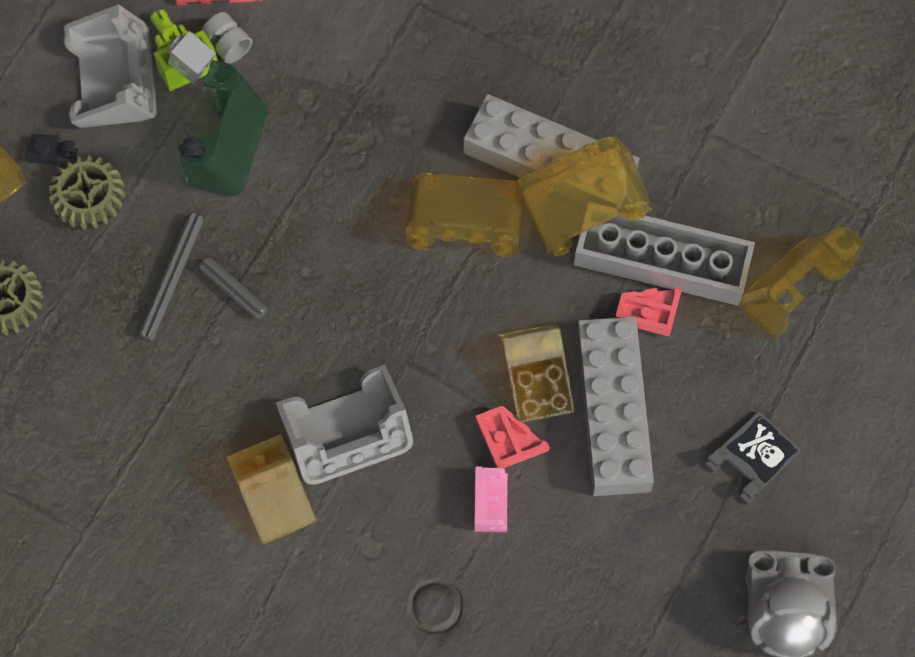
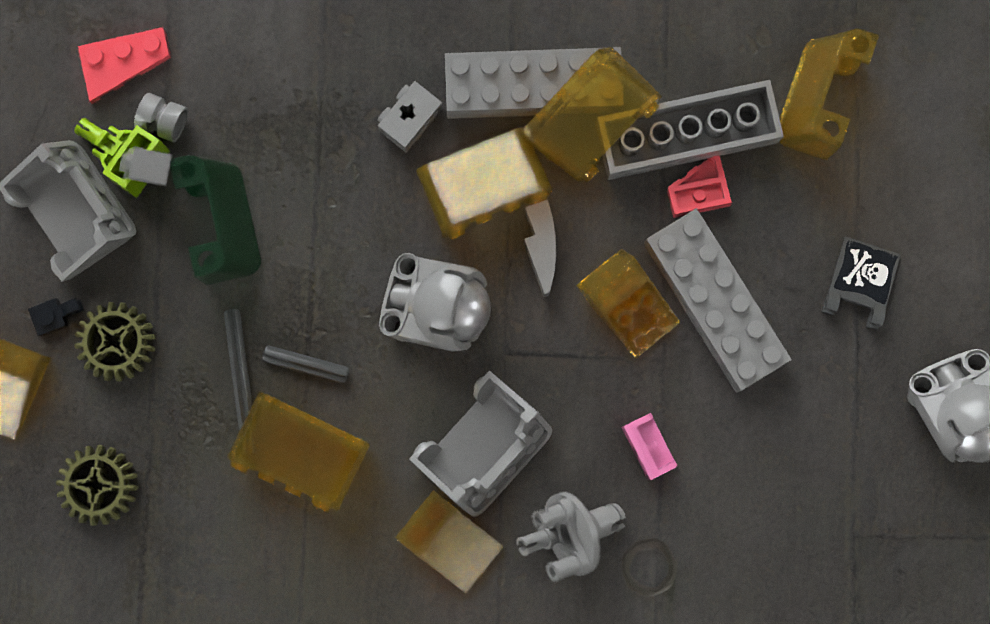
camera: 30 degrees left, 15 degrees up
black plate [177,138,206,159] -> none
coral wing [475,406,550,469] -> none
none -> clear yellow windscreen [227,391,370,513]
none -> light grey brick [378,81,443,153]
none -> light grey piece [379,253,491,351]
none -> light grey piece [517,492,626,582]
none -> light grey slope [524,200,556,297]

